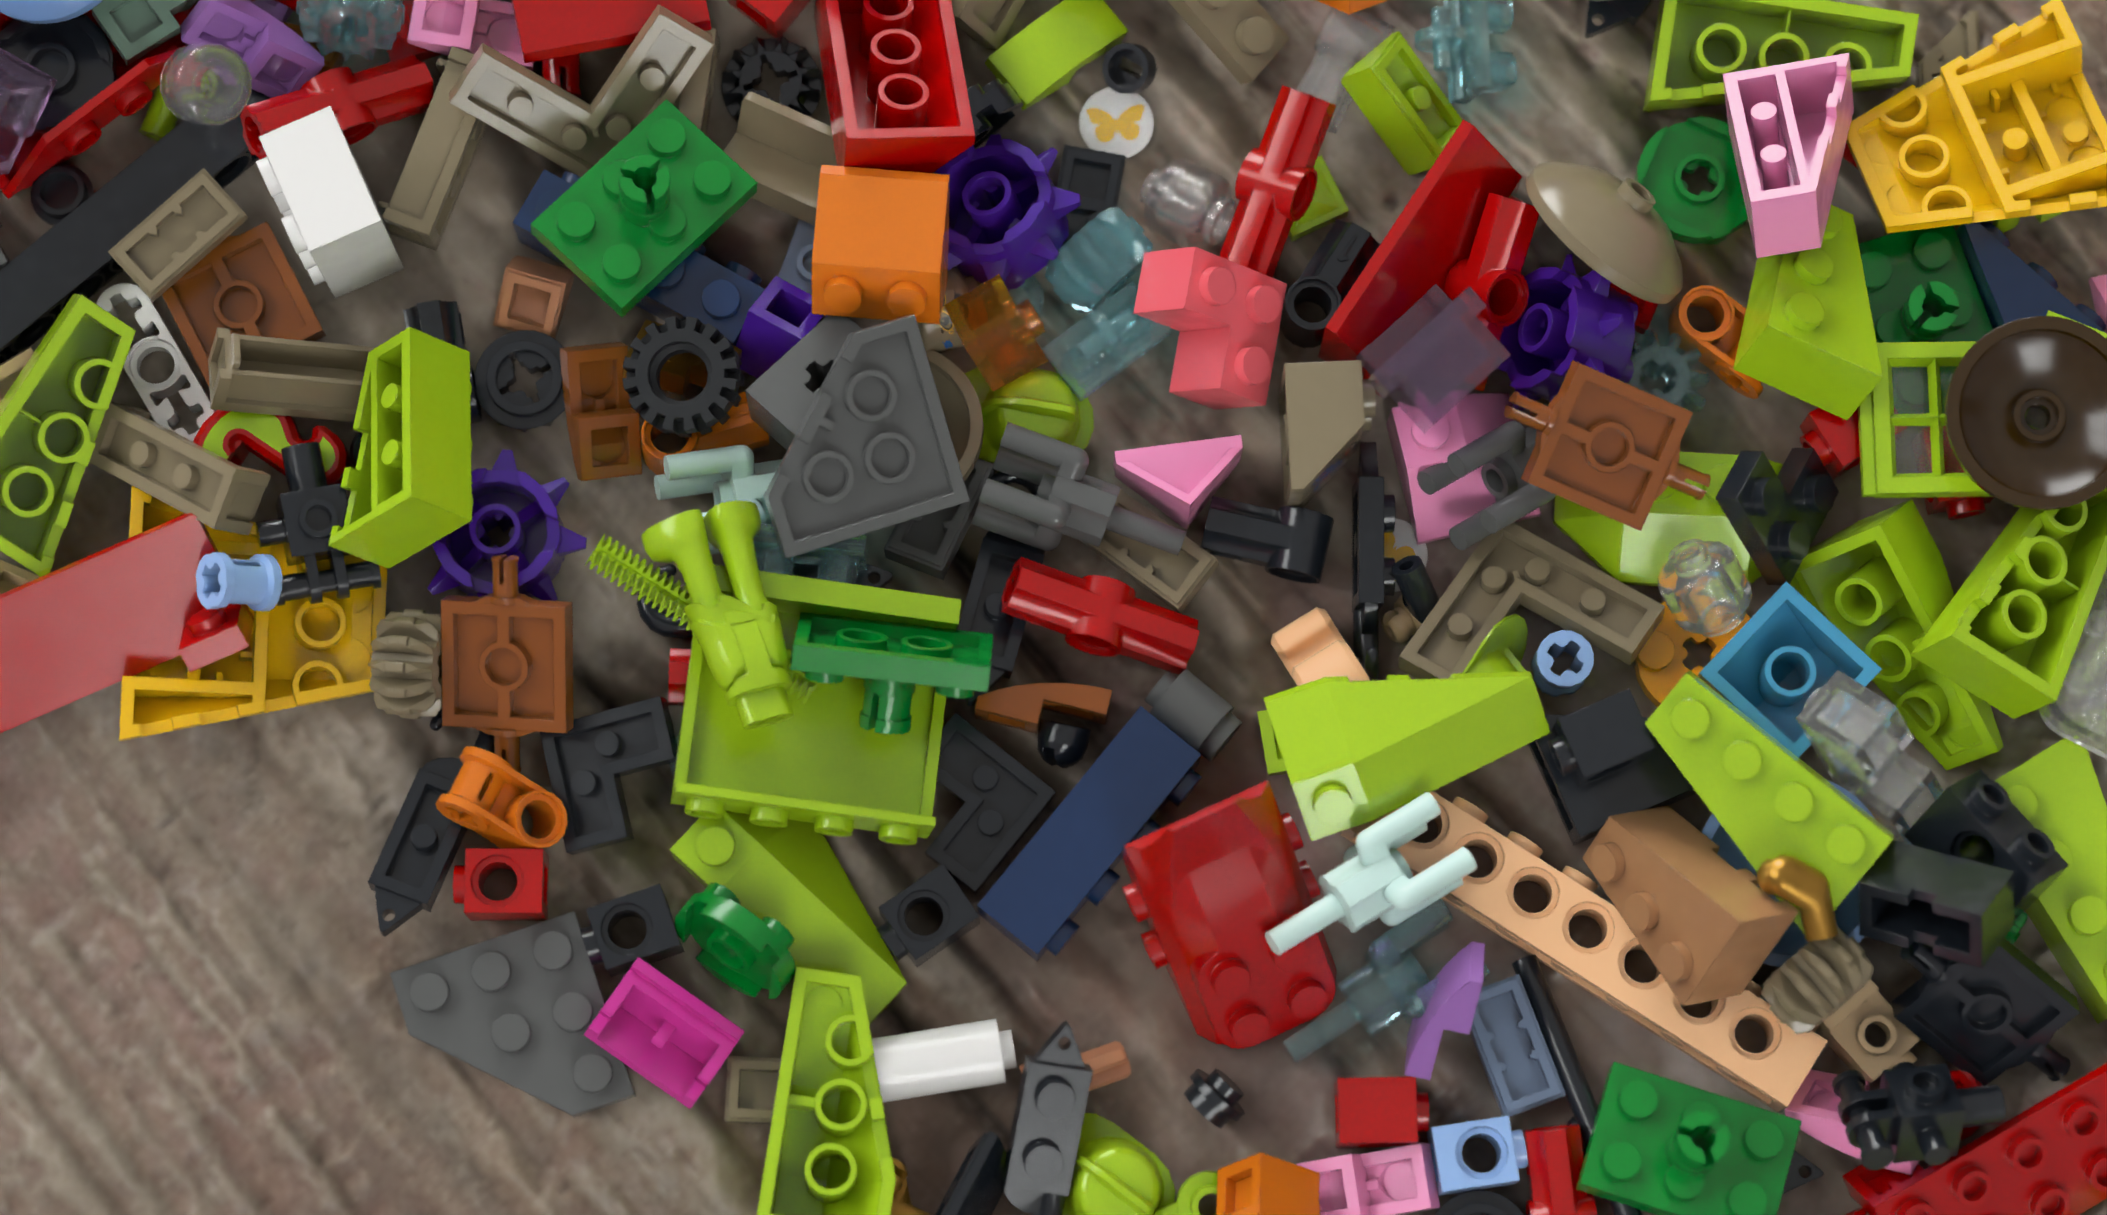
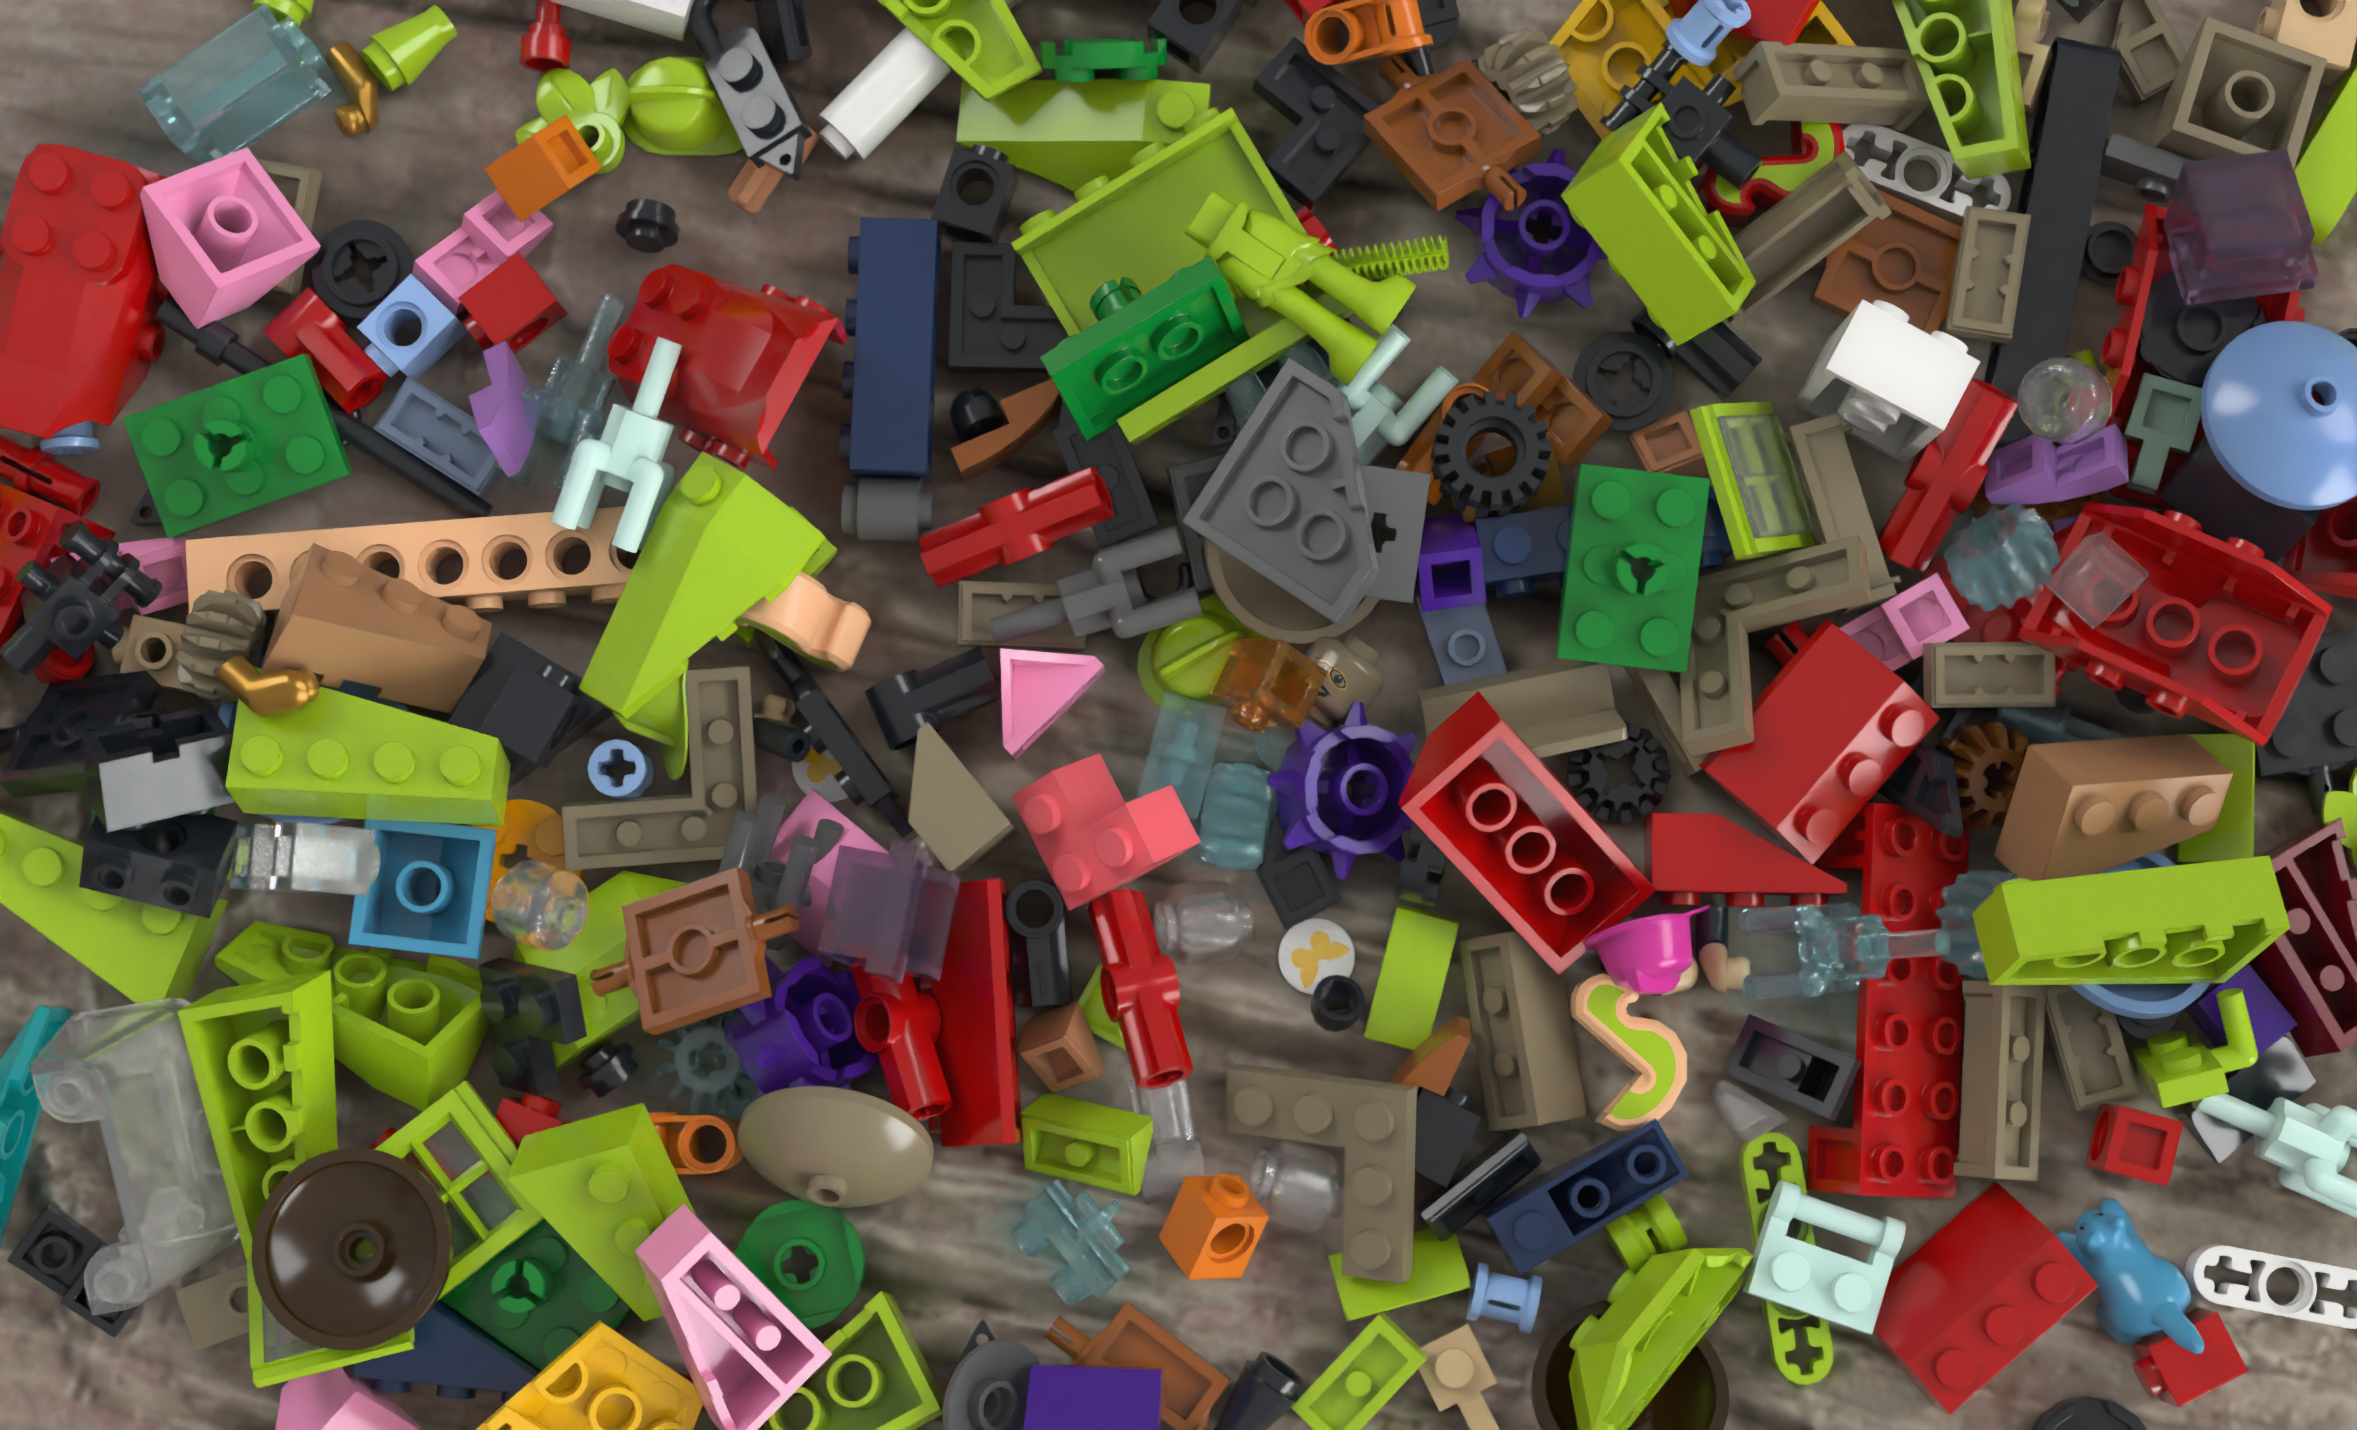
camera: 150 degrees right, 5 degrees up
orange slope [812,165,950,324] -> none
none -> black plate [577,1039,639,1098]
none -> nougat slope [1016,1002,1106,1094]
none -> piece [1690,401,1816,560]

